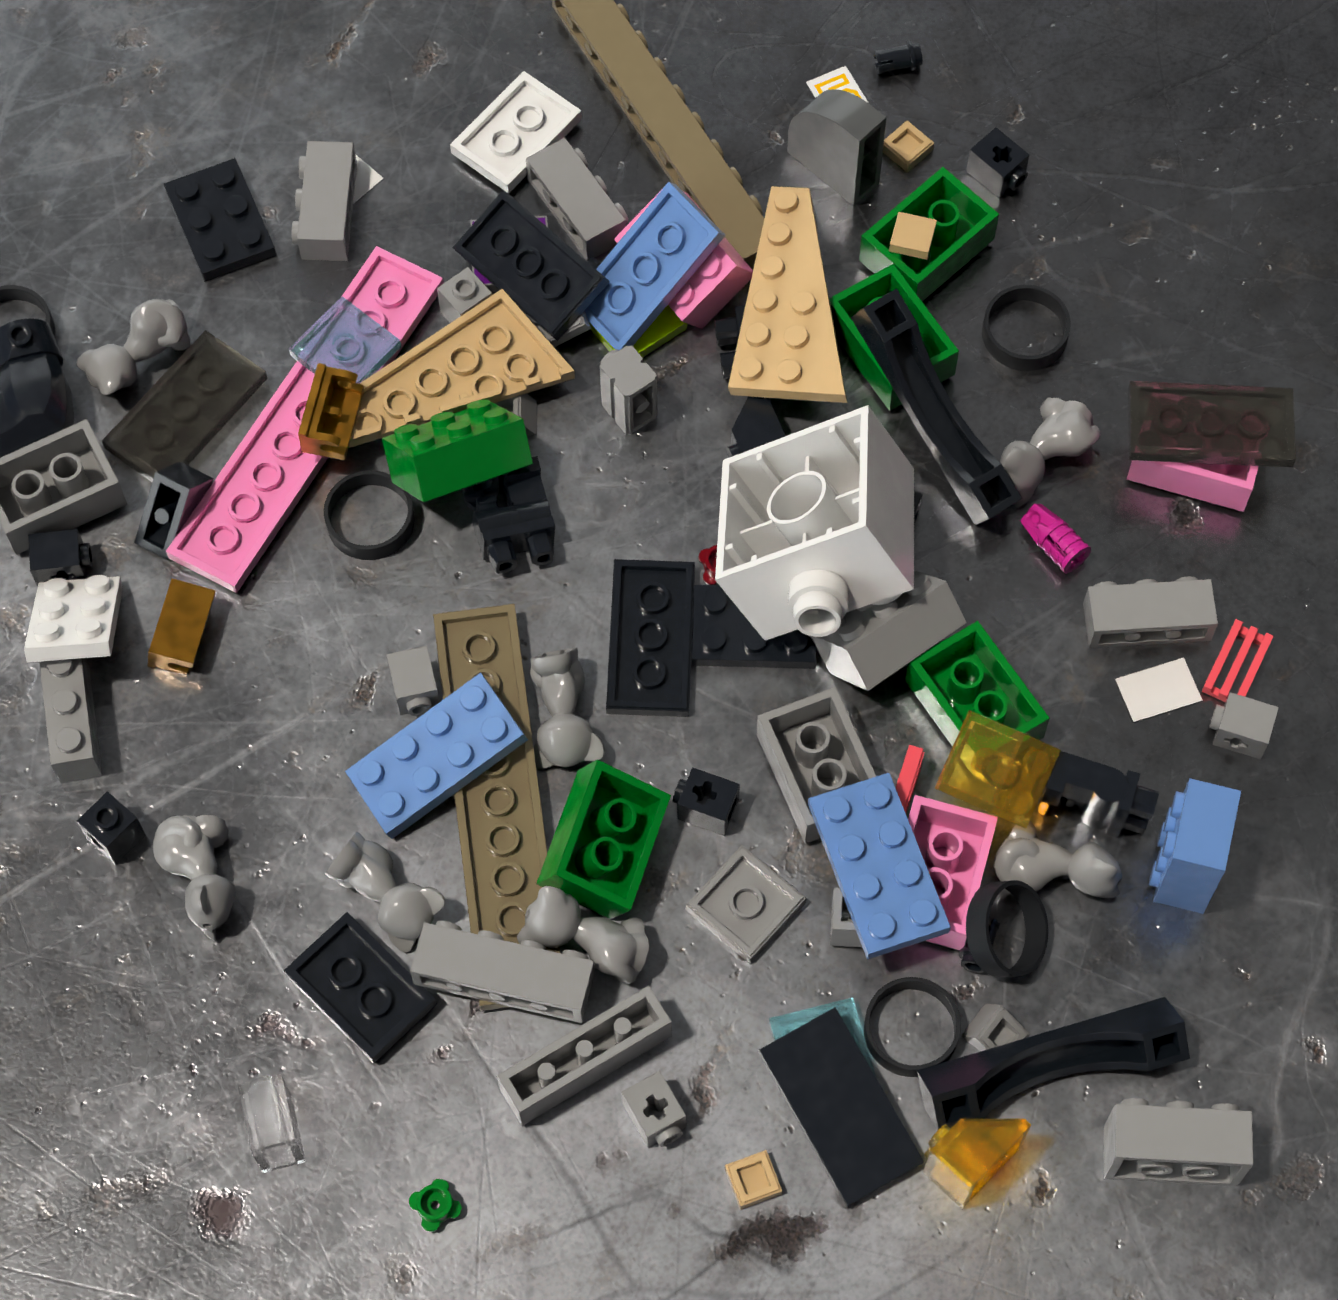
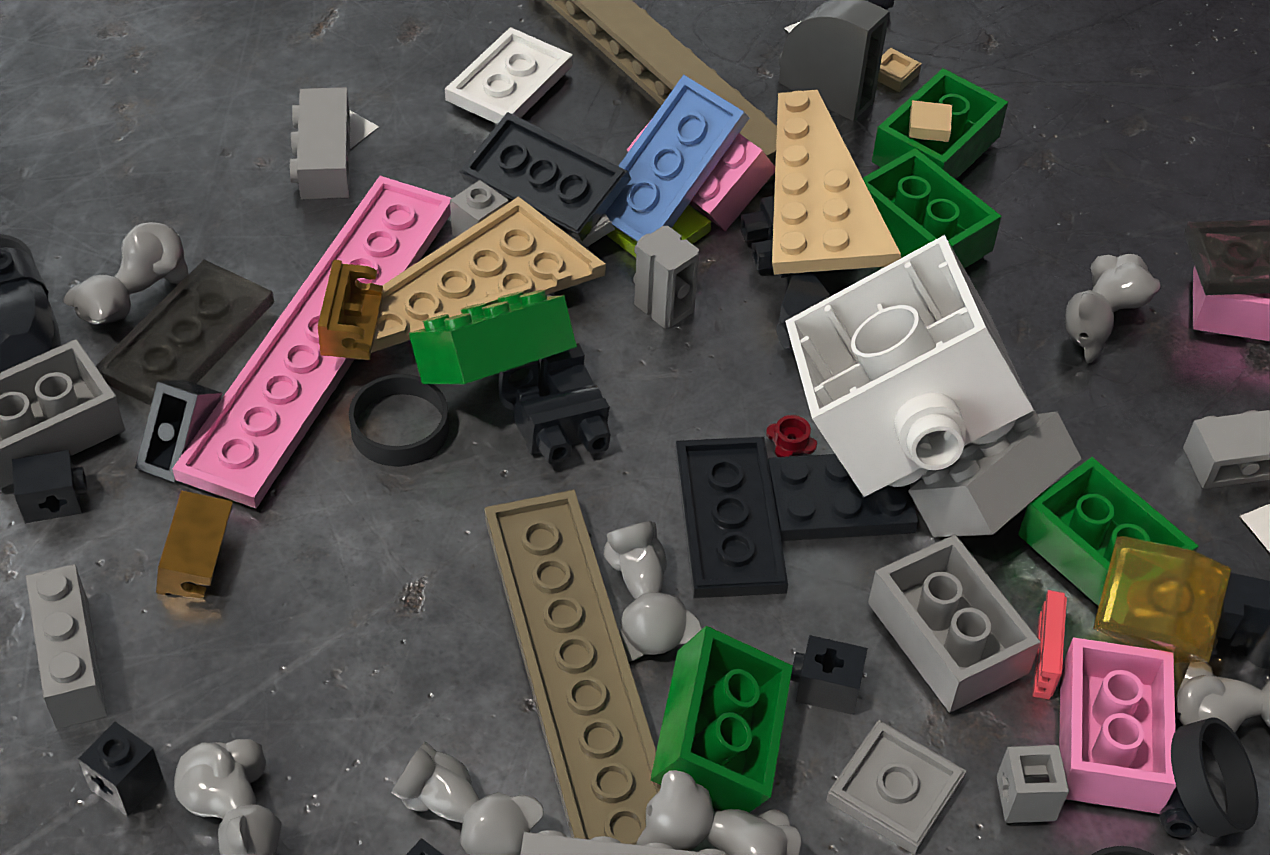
camera: 10 degrees left, 15 degrees down
white plate [24,575,123,663] -> none
black plate [164,158,277,282] -> none
clear light blue tile [288,296,401,384] -> none
medium blue plate [345,673,528,839] -> none
light grey brick [386,645,440,715] -> none
light grey brick [526,138,629,261] -> none
medium blue plate [808,773,951,960] -> none
black arch [851,288,1022,525] -> none
black brick [966,127,1029,199] -> none
black tyre [982,285,1071,371] -> none
dark pink hinge [1020,504,1091,574] -> none

